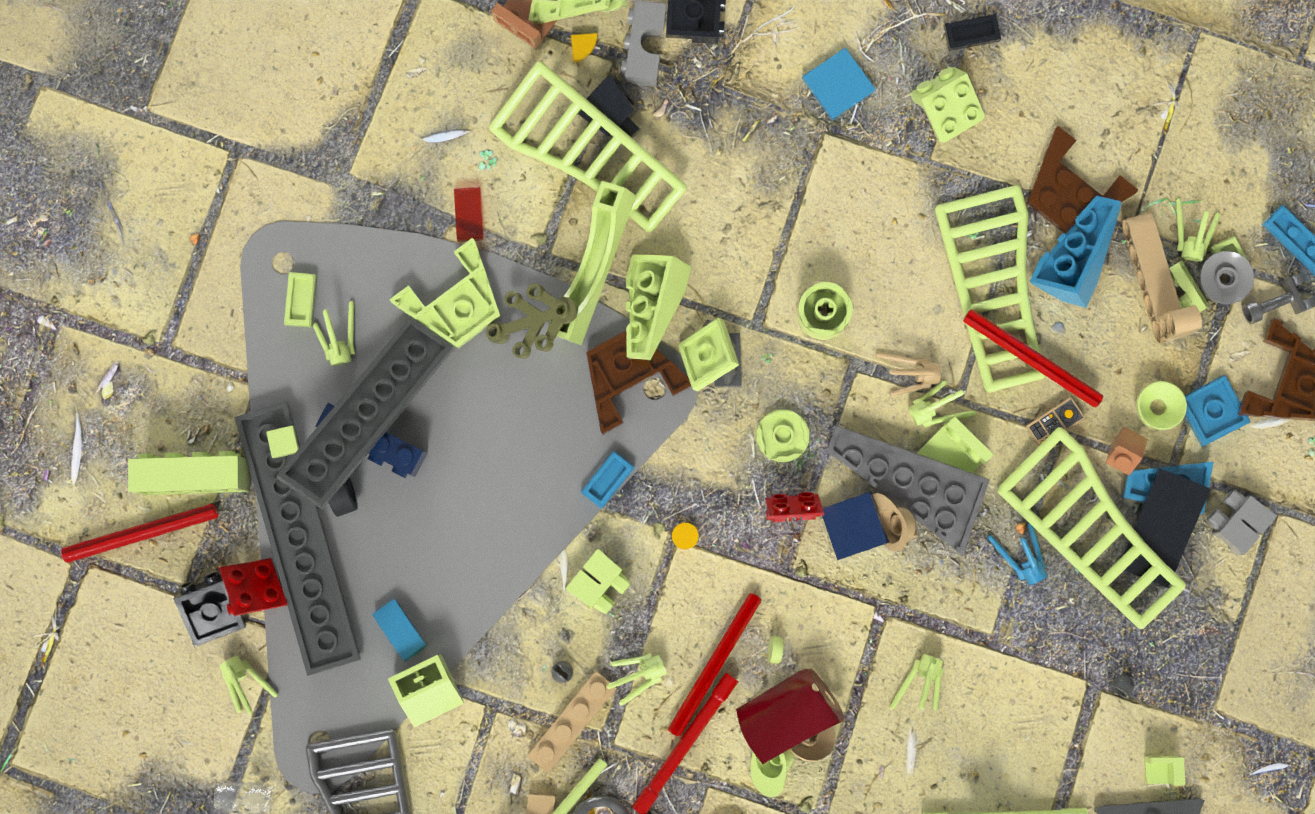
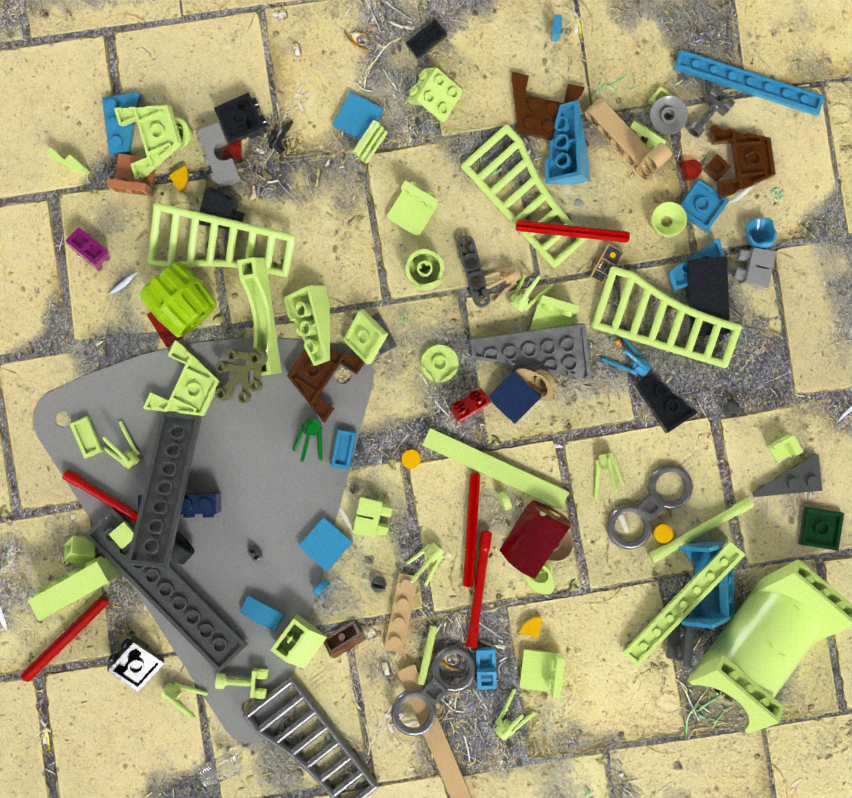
camera: 30 degrees left, 5 degrees up
red hinge [219,558,287,616] -> none
nougat brick [1105,427,1148,476] -> none
yellowish green plant [1176,198,1220,262] -> none
none -> red piece [62,469,138,522]
none -> yellowish green panel [64,536,95,565]
none -> magenta hinge [65,227,110,271]
none -> lime wheel [140,262,217,337]
none -> yellowish green bar [215,668,268,699]
none -> clear red tile [222,140,242,160]
none -> dark grey rock [248,546,263,562]
none -> black bar [269,120,293,155]
none -> green plant [293,418,323,462]
none -> dark azure tile [299,517,353,571]
none -> dark azure tile [312,579,331,597]
none -> reddish brown slope [323,619,366,658]
none -> yellowish green tile [353,120,388,164]
none -> yellowish green bracket [387,180,438,236]
none -> yellowish green tile [422,428,569,509]
none -> dark grey beam [458,235,490,308]
none -> dark azure tile [551,14,562,42]
none -> flat silver bar [606,464,693,550]
none -> black wing [635,374,698,433]
none -> yellow tile [653,523,673,543]
none -> clear red tile [679,159,702,182]
none -> reddish brown tile [702,154,731,182]
none -> dark azure hair [746,218,777,249]

